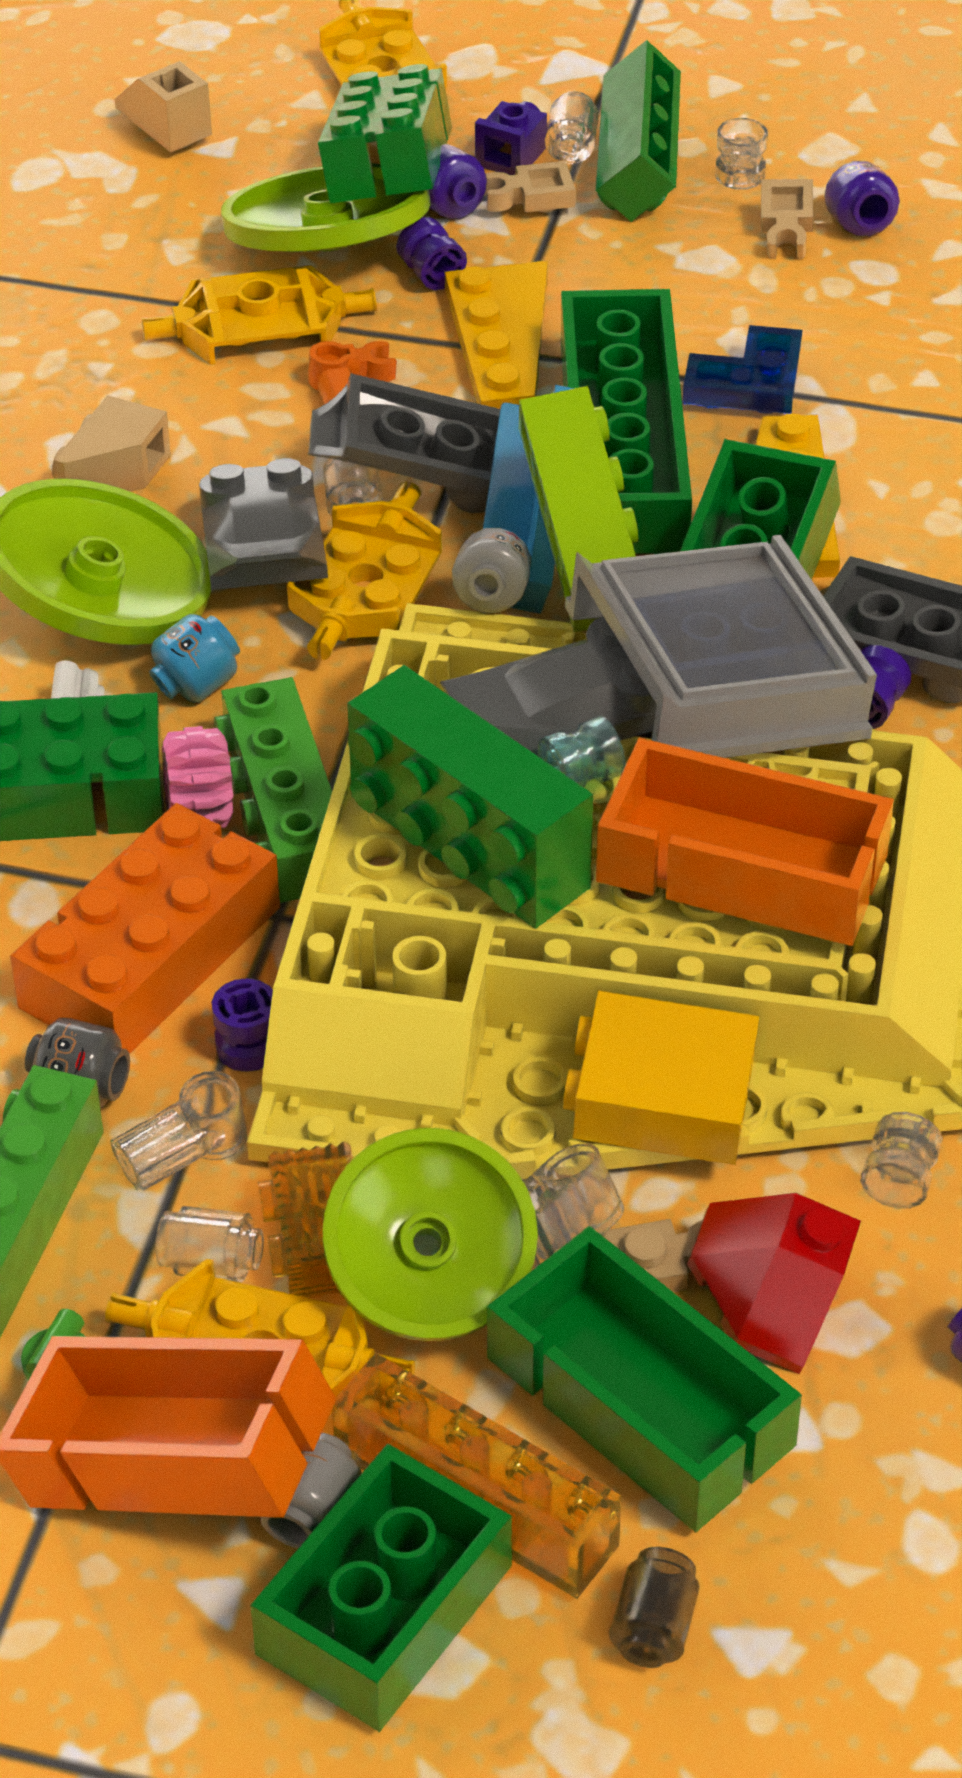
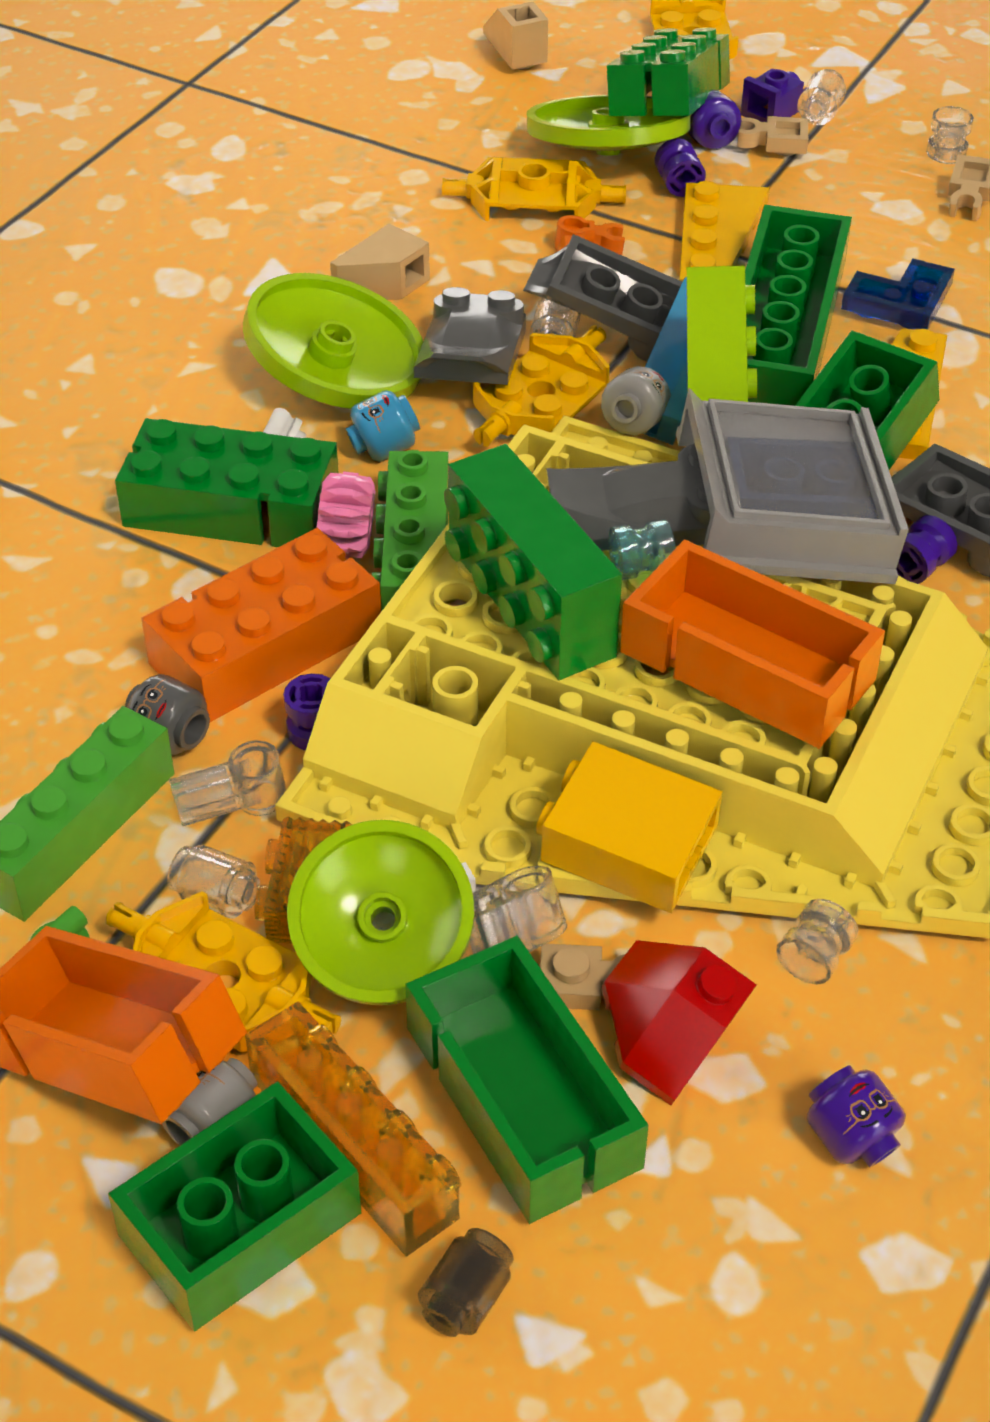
camera: 15 degrees right, 0 degrees up
green brick [595,40,681,222] -> none

